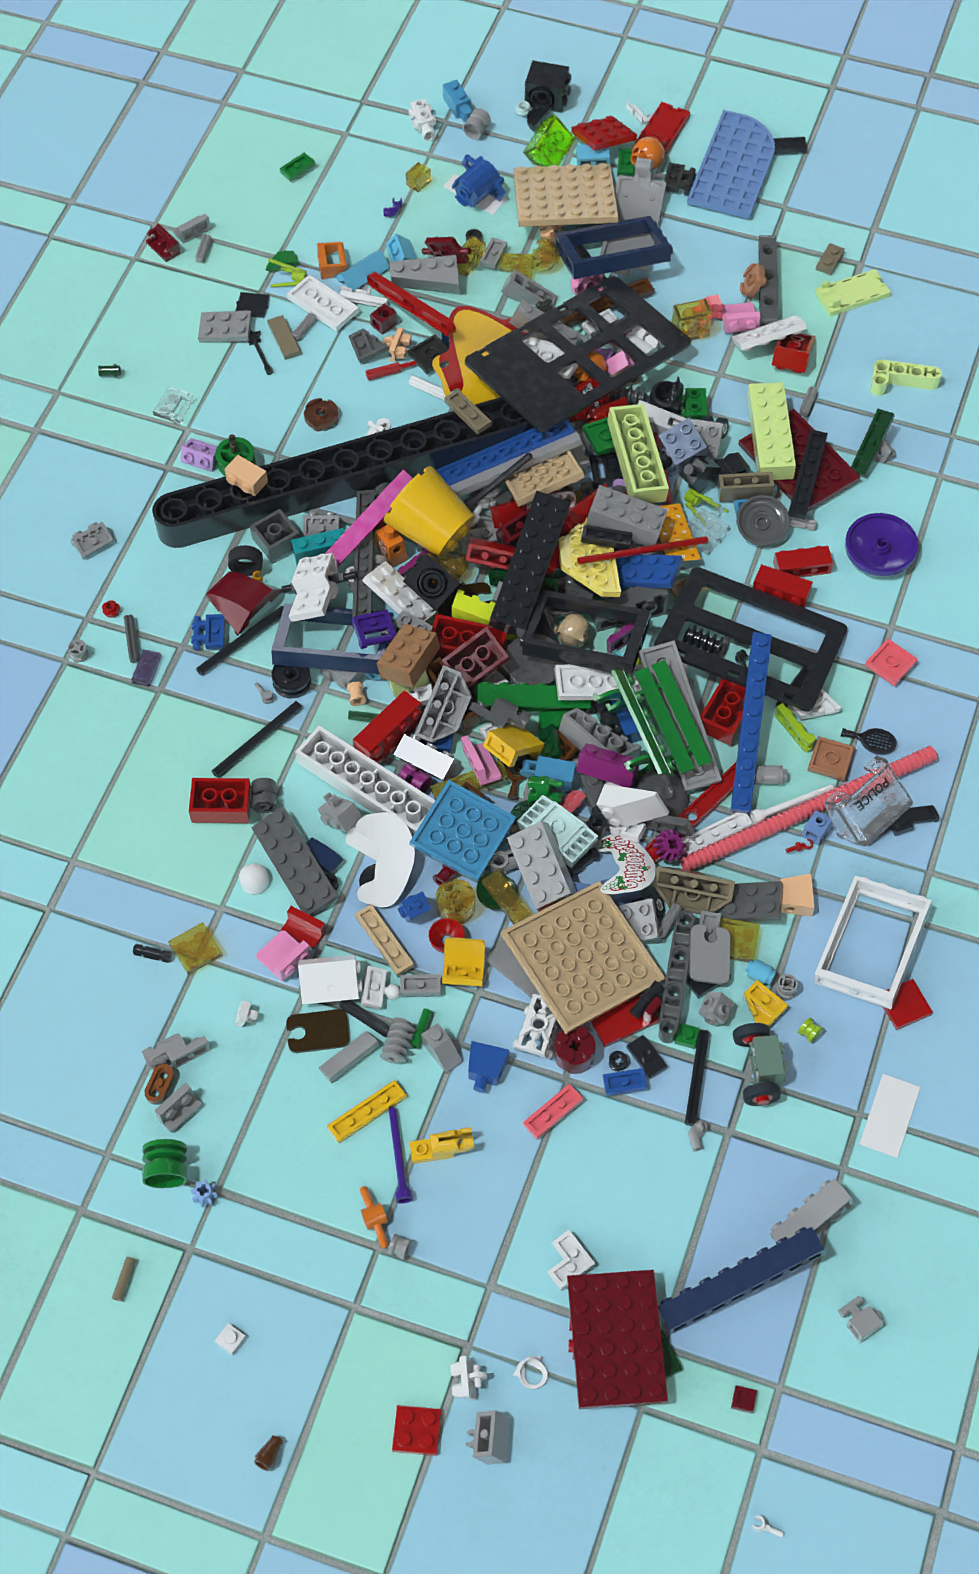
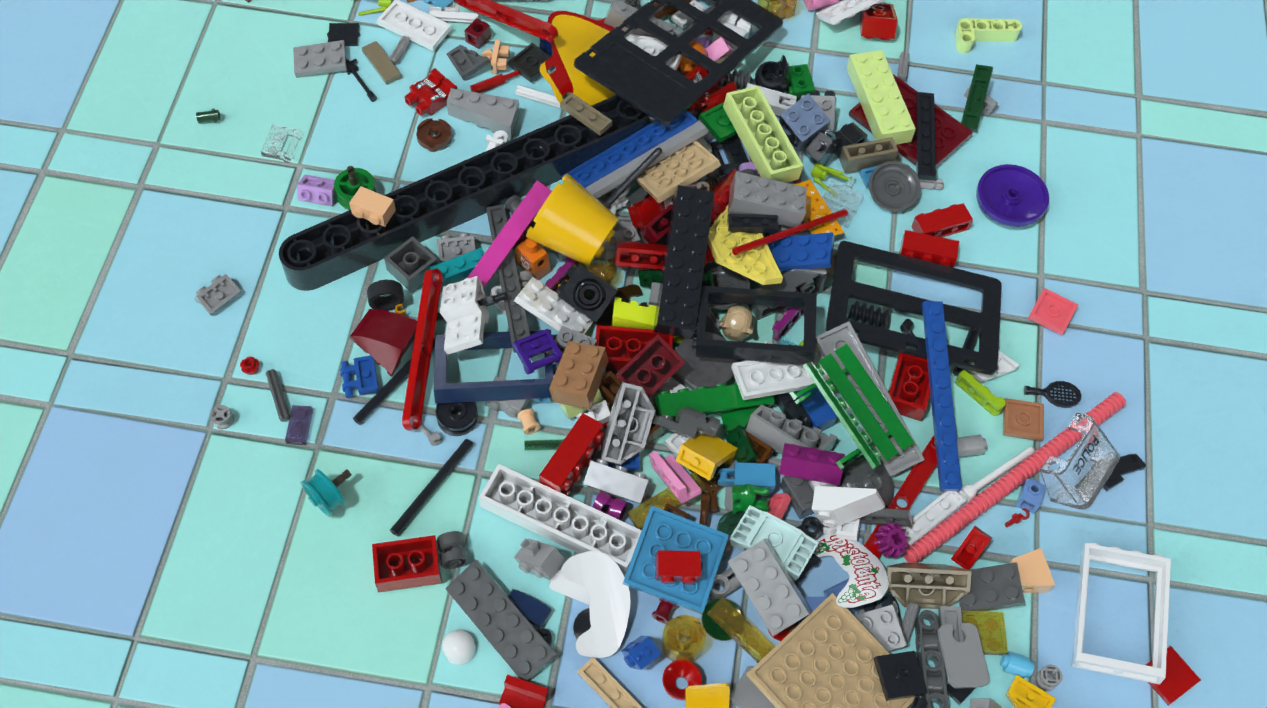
camera: 15 degrees left, 0 degrees up
none -> teal wheel [300,469,352,517]
none -> red beam [402,268,442,431]
none -> red hips [404,68,457,116]
none -> light grey wedge [447,88,520,140]
none -> red brick [655,550,701,584]
none -> reddish brown arm [699,492,710,527]
none -> black plate [873,651,928,701]
none -> red slope [951,526,992,570]

